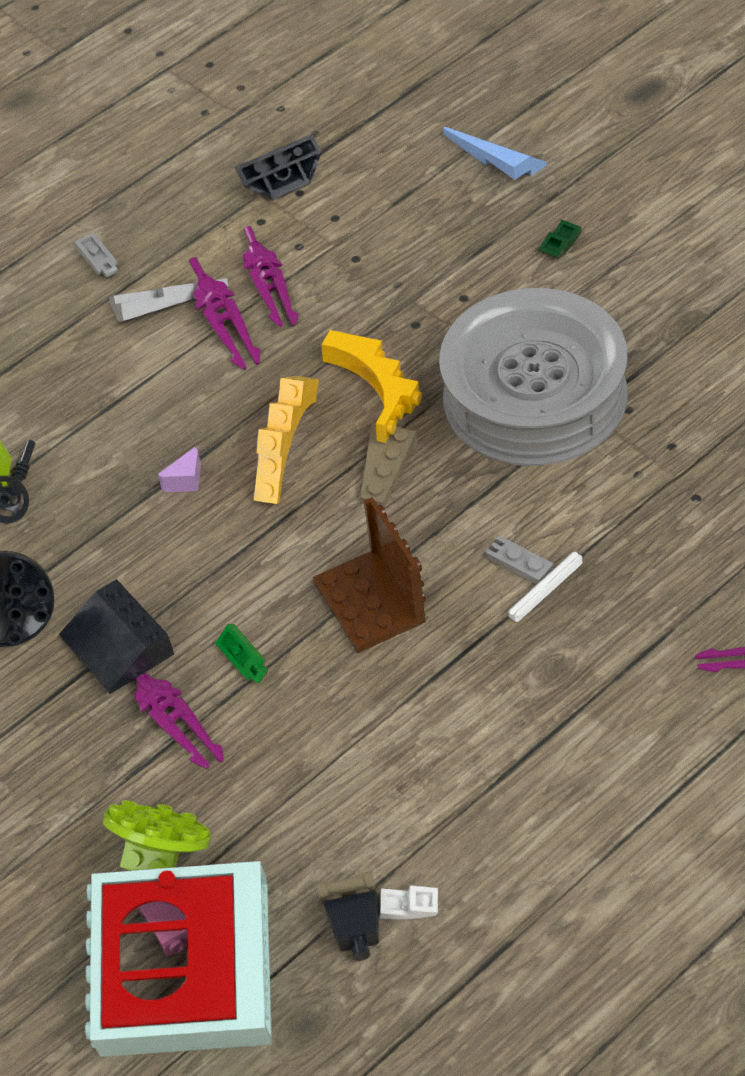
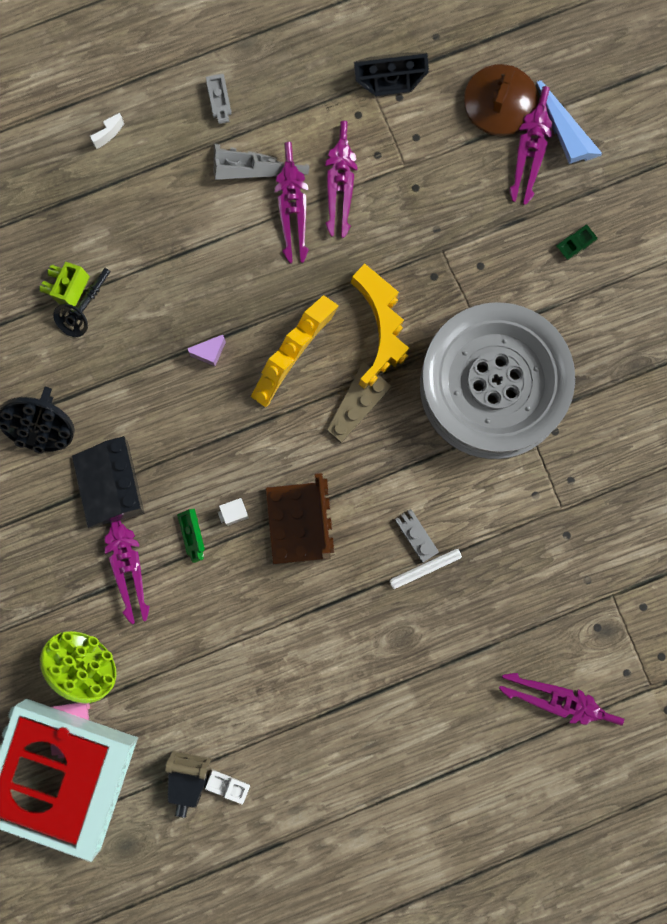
camera: 15 degrees right, 30 degrees up
none -> white brick [218,498,249,526]
none -> reddish brown bracket [464,64,538,136]
none -> magenta sword [510,86,552,205]

